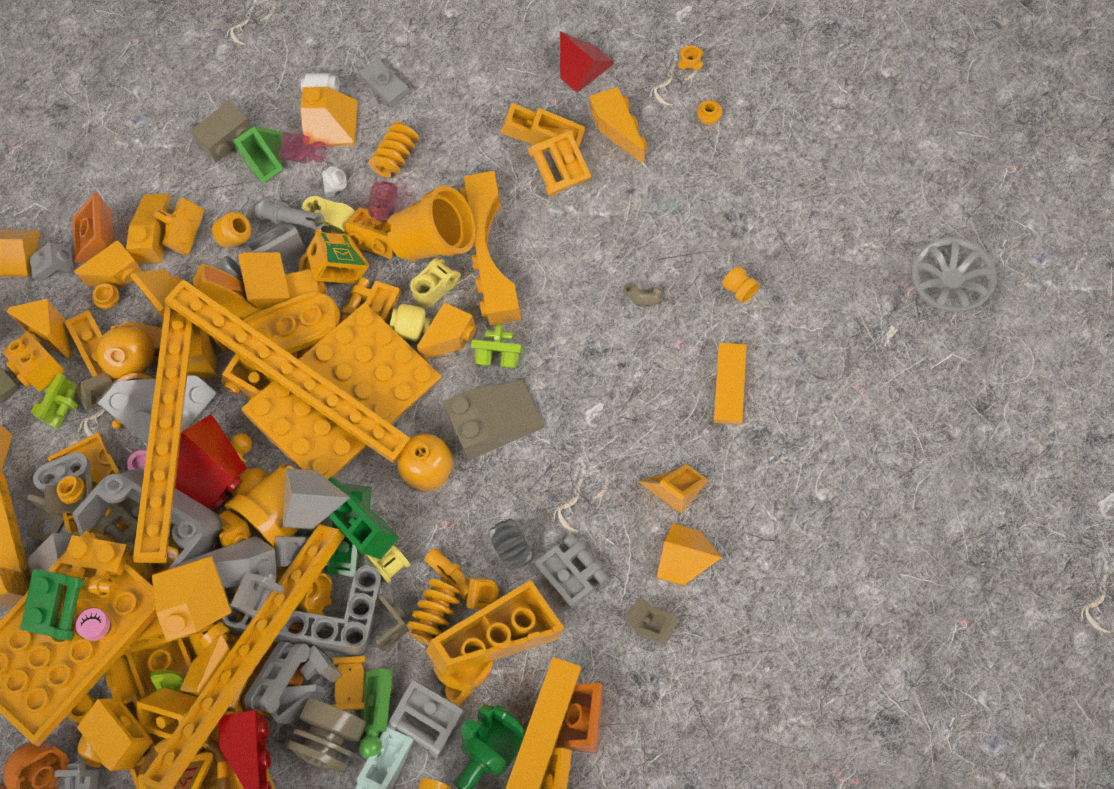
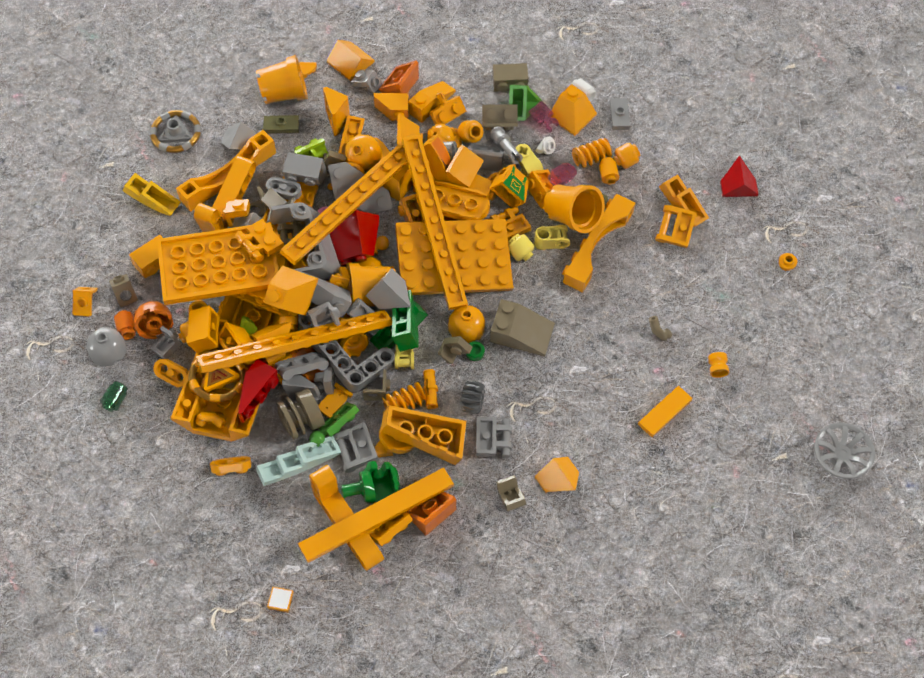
camera: 30 degrees right, 5 degrees down
light orange brick [2,331,65,392] -> none
green plate [20,569,85,640] -> none
light orange plate [56,476,86,504] -> none
bright pink tile [76,608,110,641] -> none
light orange plate [93,284,120,309] -> none
light orange slope [417,302,476,360] -> none
light orange tile [467,577,499,609] -> none
lime hips [471,323,524,369] -> none
light orange slope [589,87,648,163] -> none
light orange slope [637,464,708,514] -> none
light orange plate [678,45,704,70] -> none
none -> light orange bracket [223,199,250,227]
none -> light grey slope [283,152,328,186]
none -> light orange hair [427,124,462,148]
none -> dark tan bracket [438,336,473,364]
none -> green tile [466,341,485,361]
none -> dark tan bracket [482,104,518,130]
none -> light orange brick [599,157,619,185]
none -> light orange head [613,143,641,169]

